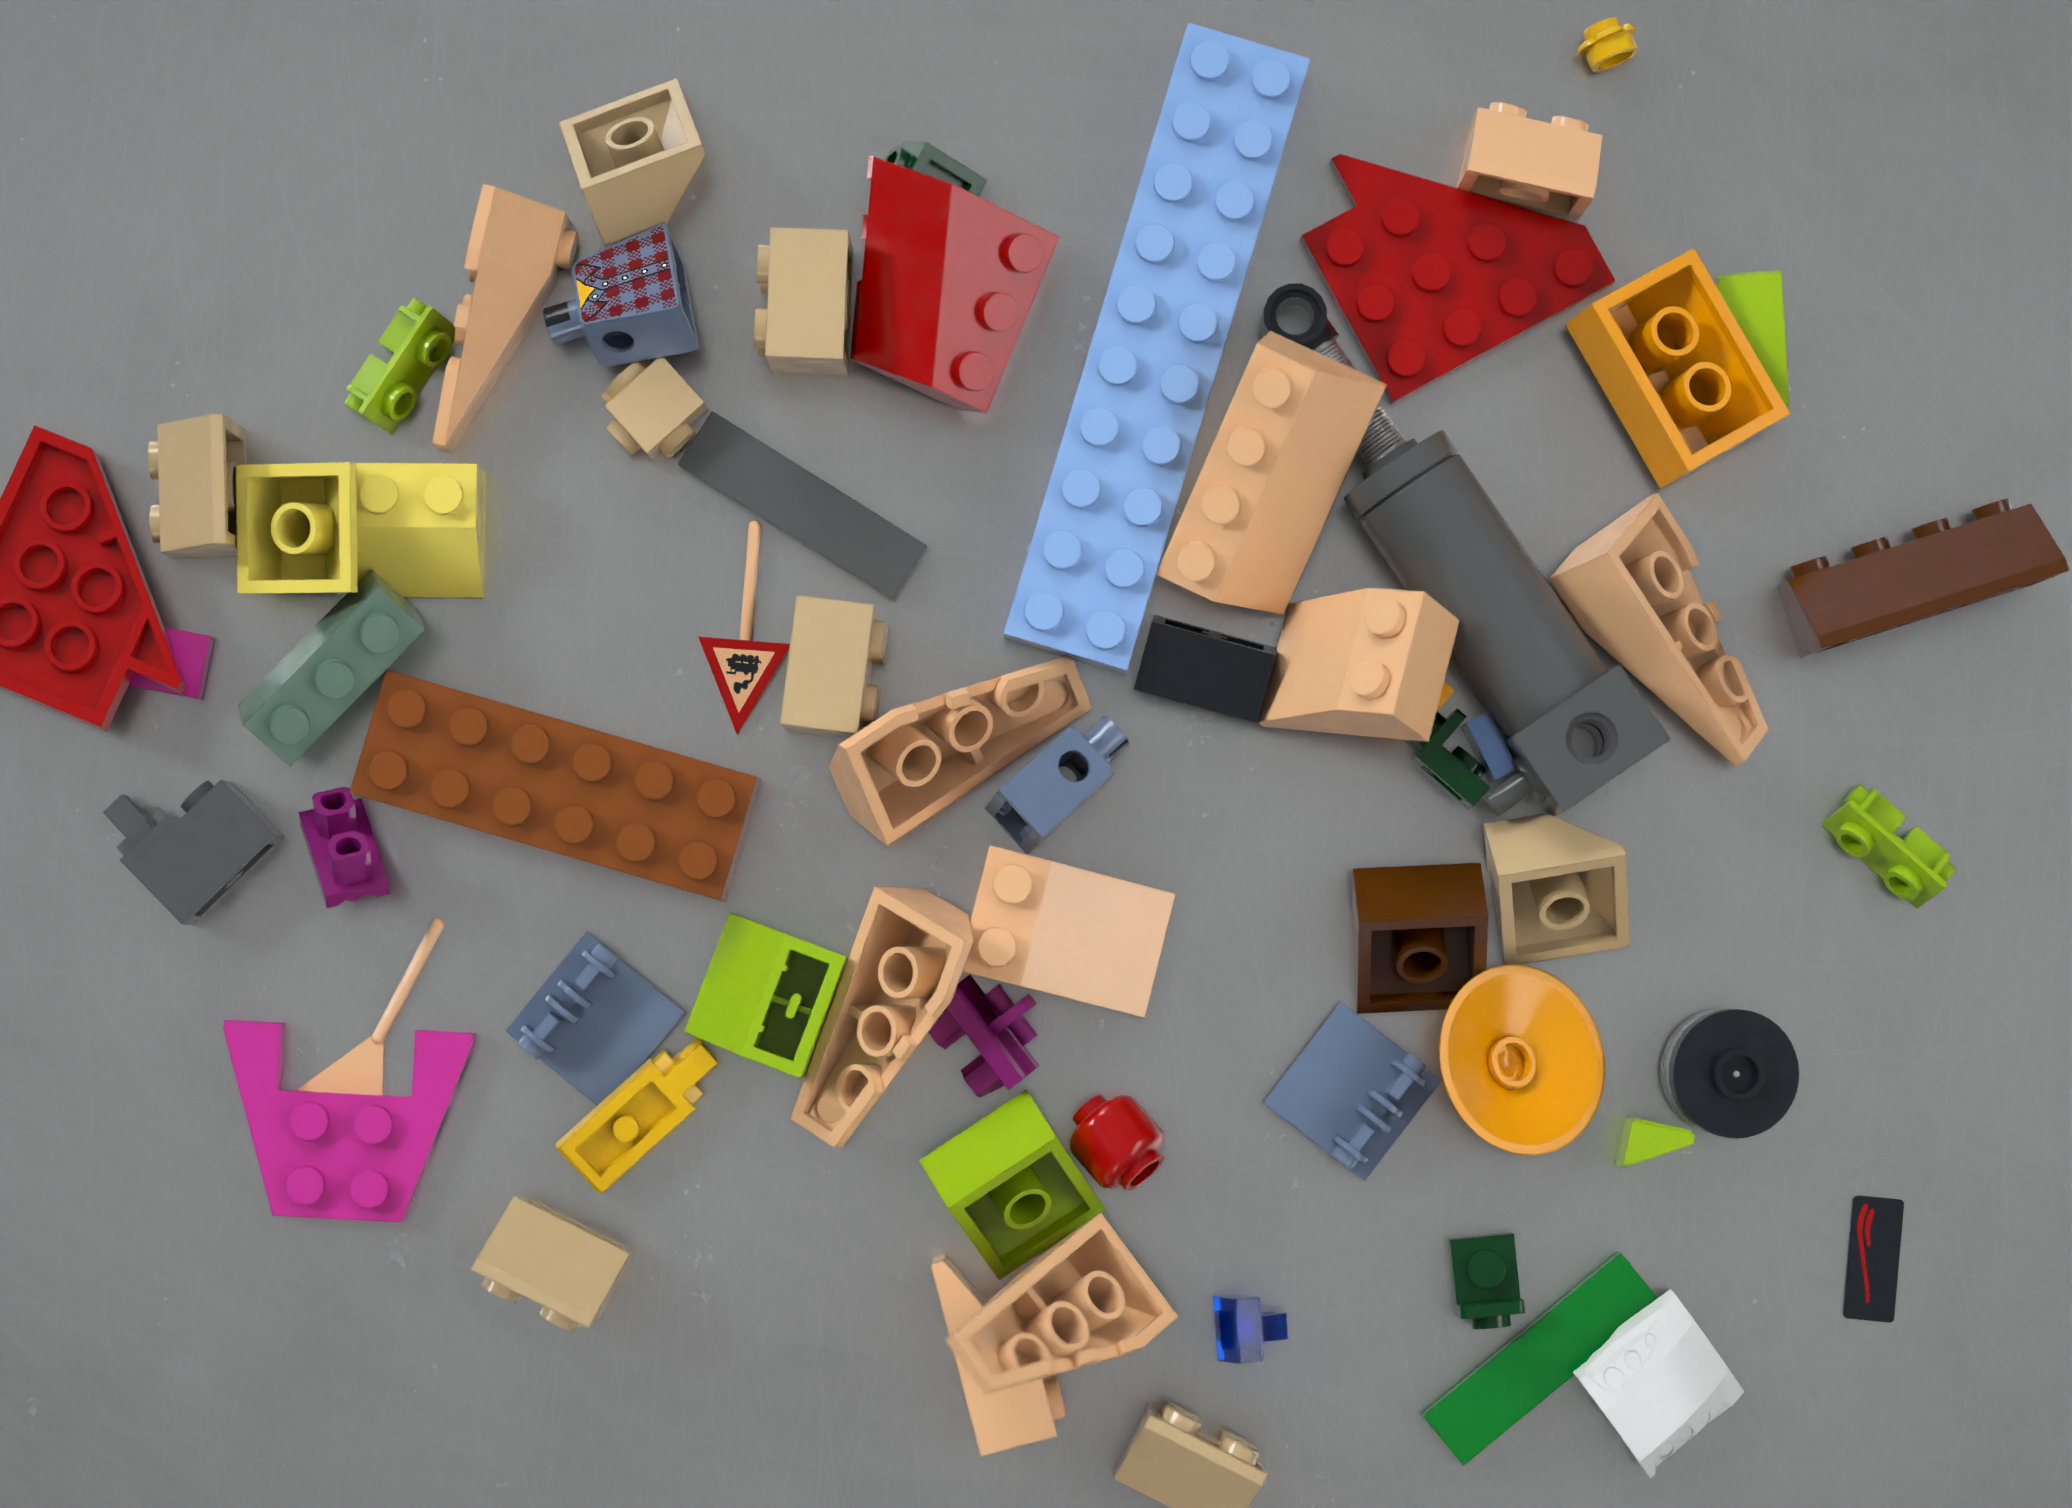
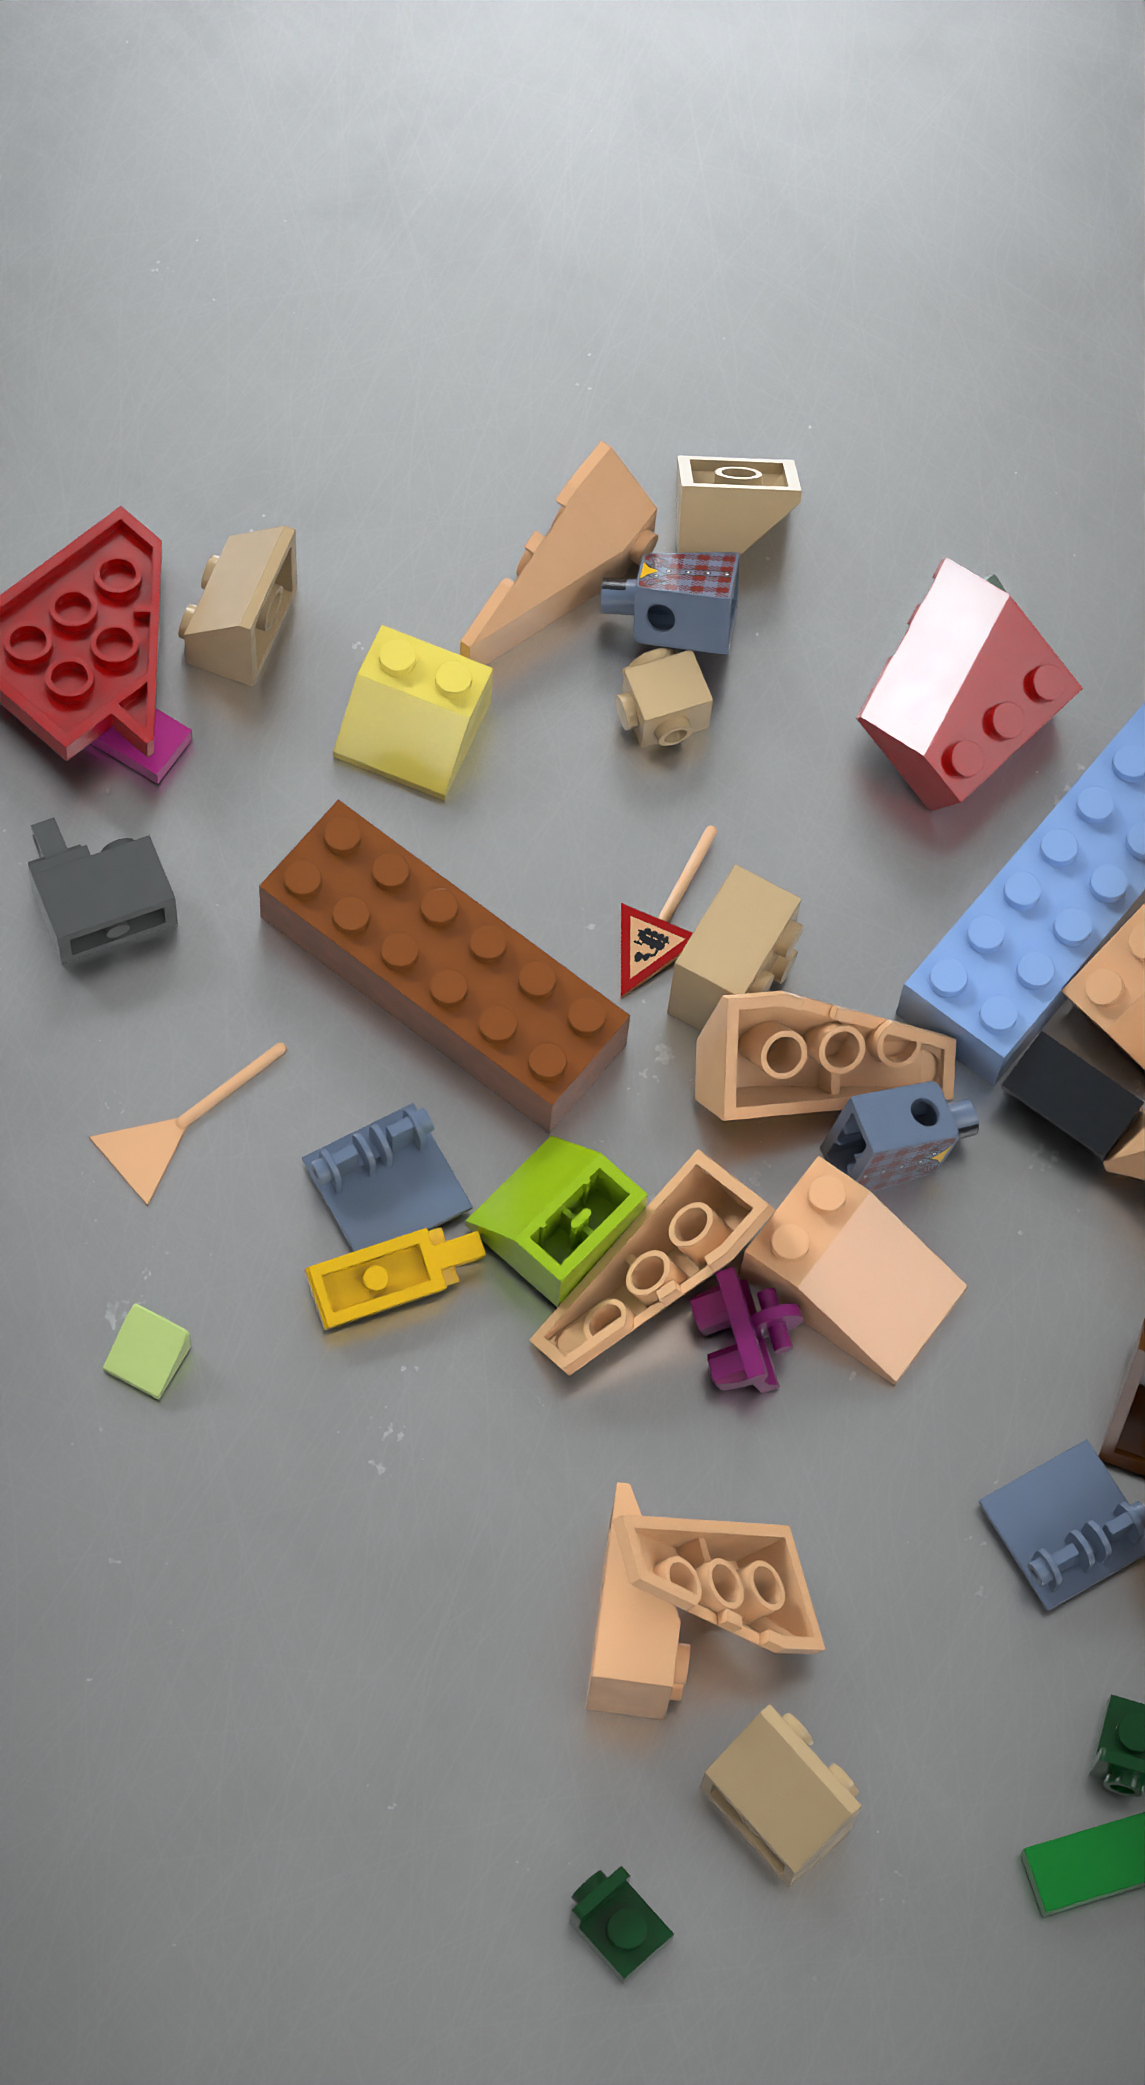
camera: 15 degrees right, 20 degrees down
dark pink wing [223,1020,476,1223] -> none
light yellow slope [236,462,358,594] -> none
sand green brick [238,569,425,767] -> none
magenta hips [299,787,390,908] -> none
lime hinge [344,298,456,435] -> none
tan slope [471,1193,635,1332] -> none
dark grey tile [678,411,927,601] -> none
tan brick [754,227,853,376] -> none
lime slope [919,1090,1106,1280] -> none
red head [1070,1095,1164,1191] -> none
clear blue tile [1213,1294,1289,1364] -> none
none -> yellowish green slope [103,1303,191,1400]

